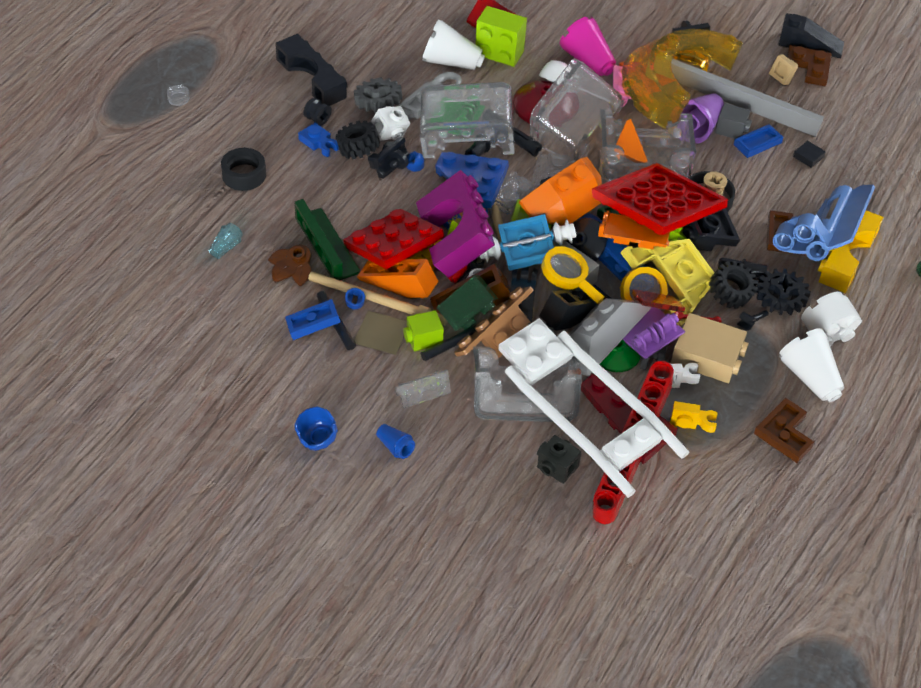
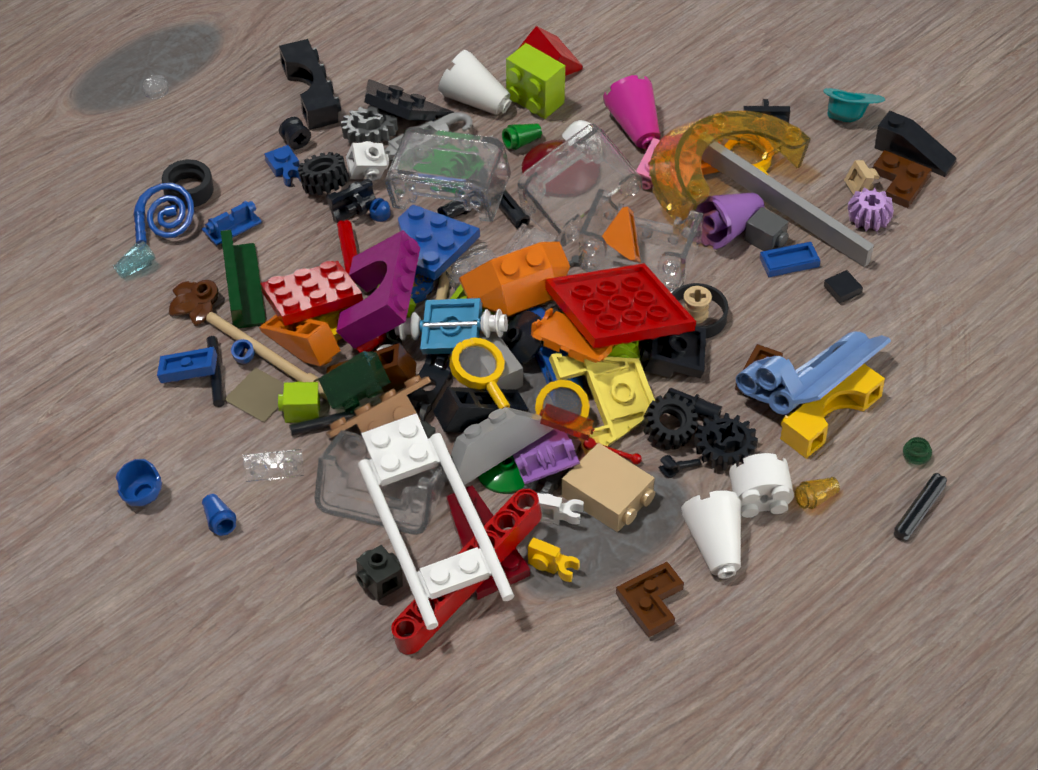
camera: 20 degrees right, 0 degrees up
none -> blue piece [133,183,194,245]
none -> blue hinge [202,201,262,246]
none -> red axle [337,220,358,284]
none -> black wing [364,79,454,121]
none -> green cone [502,123,542,150]
none -> clear yellow cone [795,477,840,509]
none -> teal piece [823,88,885,123]
none -> lavender gear [848,187,894,232]

